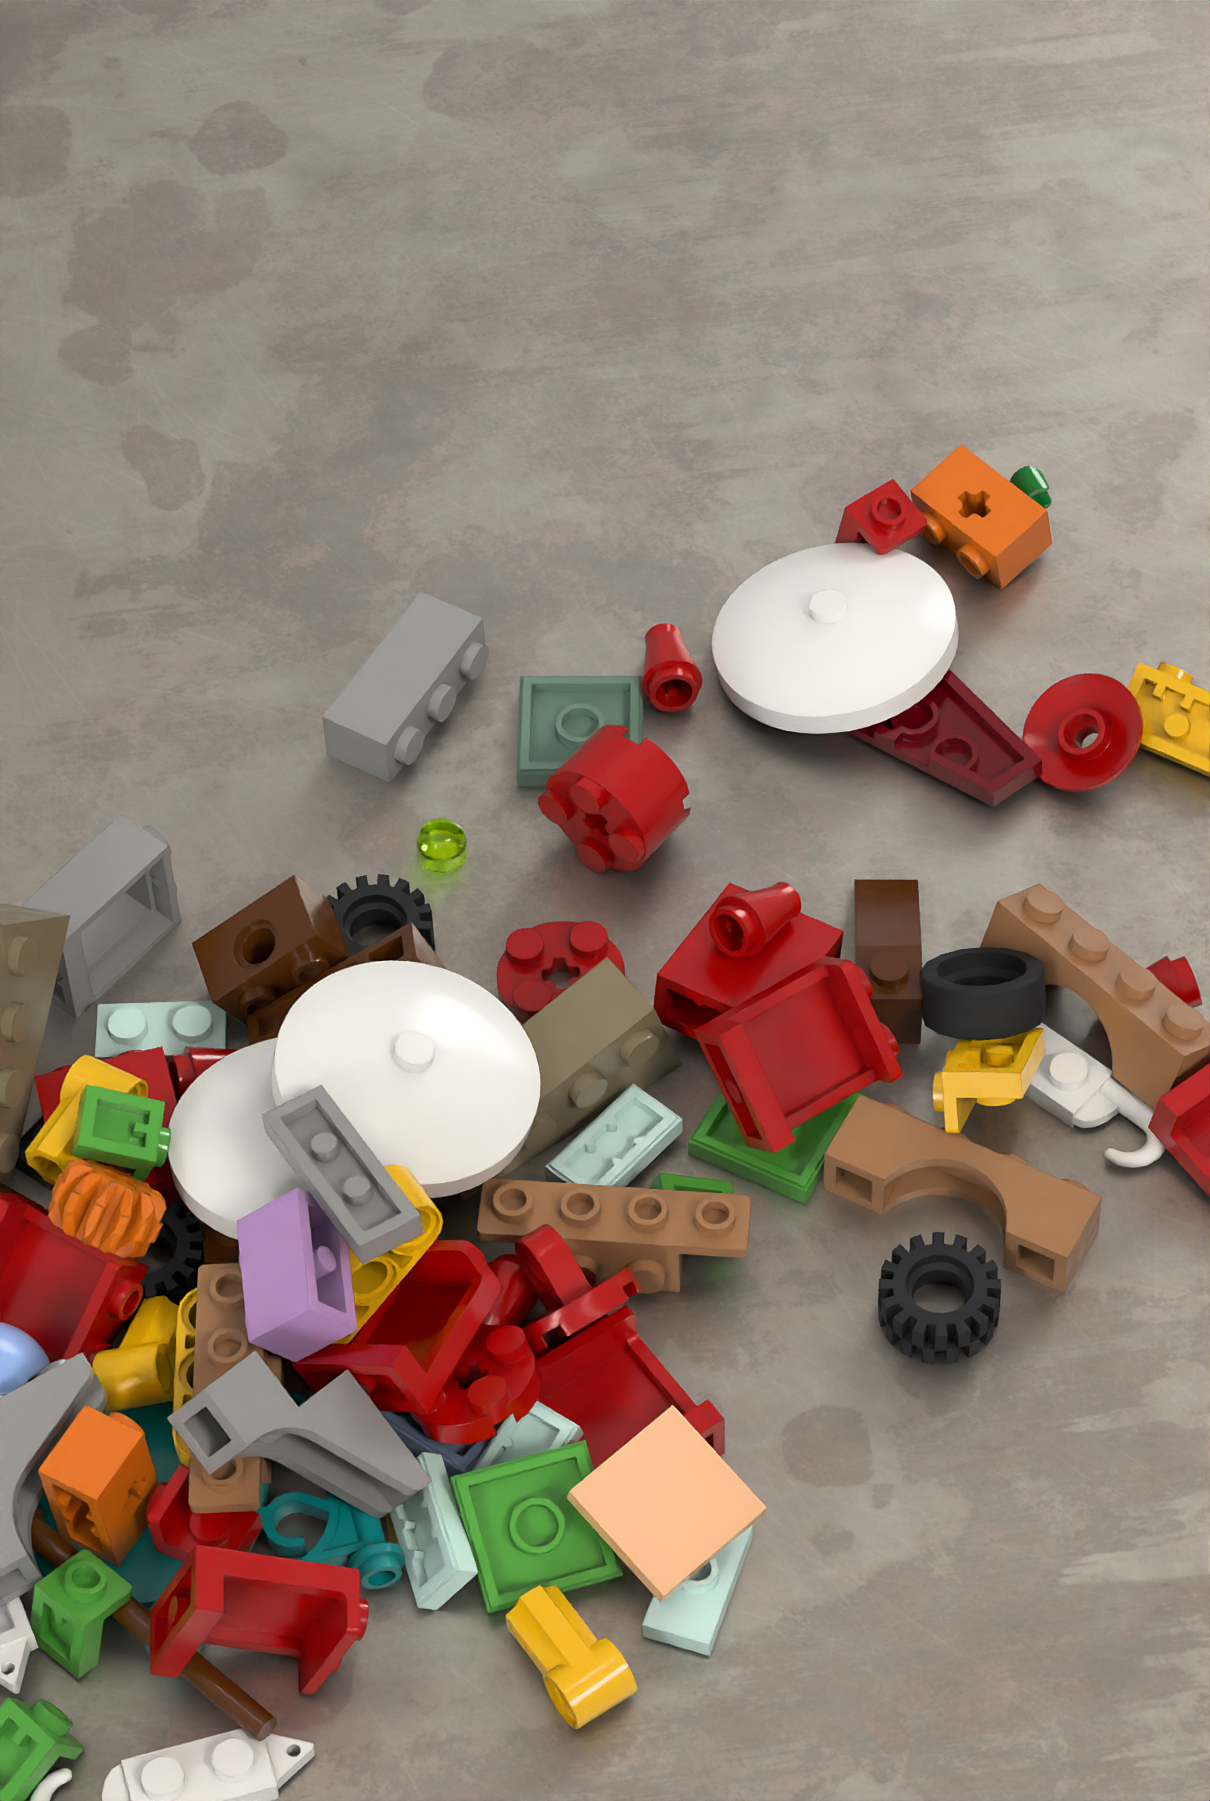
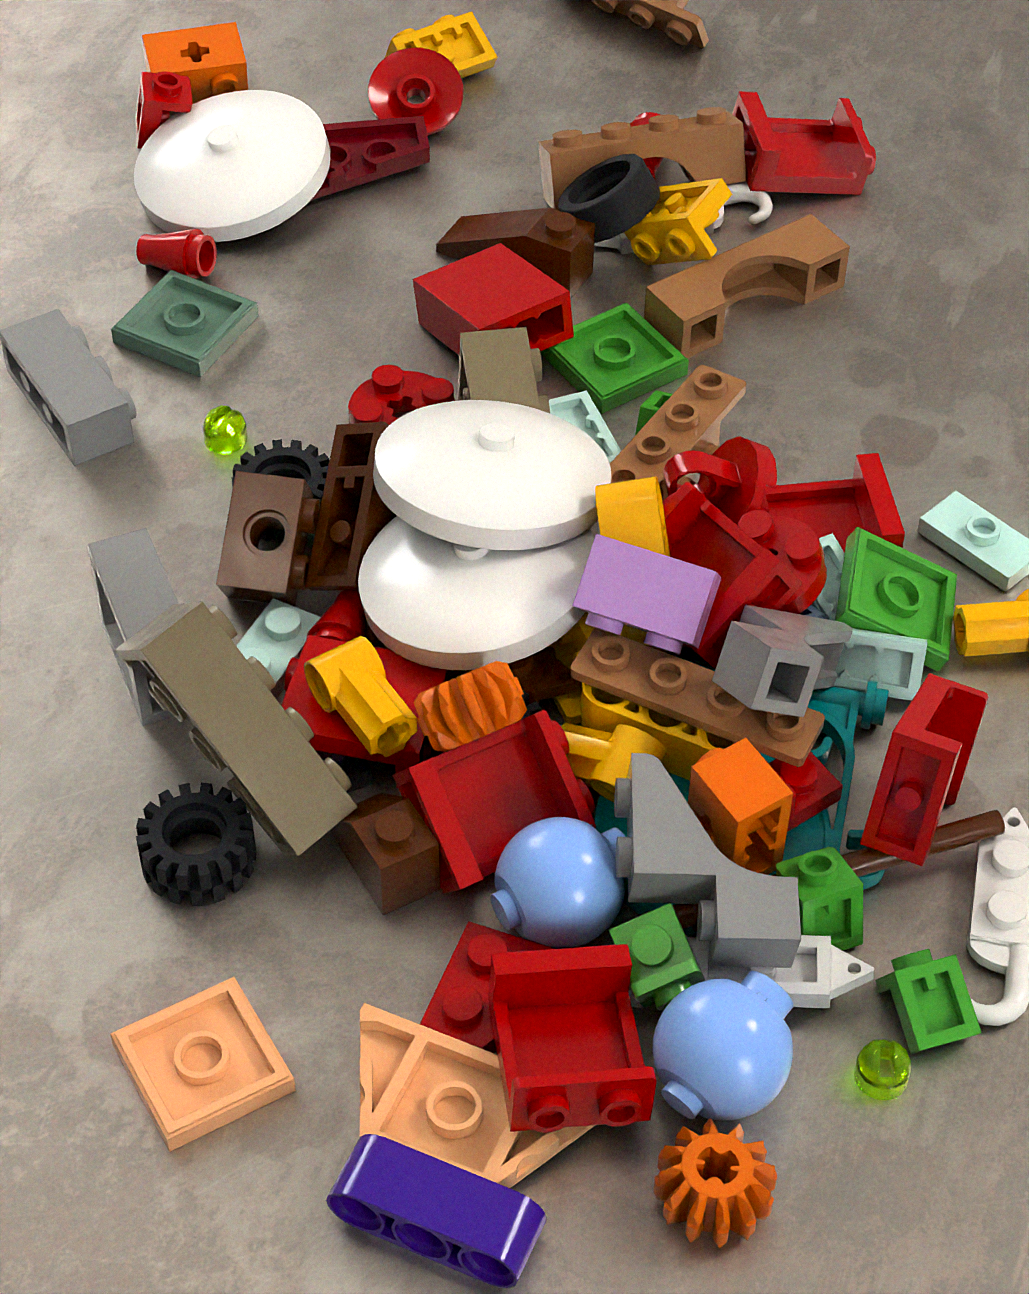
camera: 65 degrees left, 5 degrees down
bright green bracket [71,1084,171,1182] -> none
light grey plate [262,1085,424,1264] -> none
red brick [538,724,691,873] -> none
light nougat tile [567,1405,767,1603] -> none
red panel [693,956,903,1153] -> none
red cone [709,882,801,957] -> none
black tyre [878,1232,1001,1364] -> none

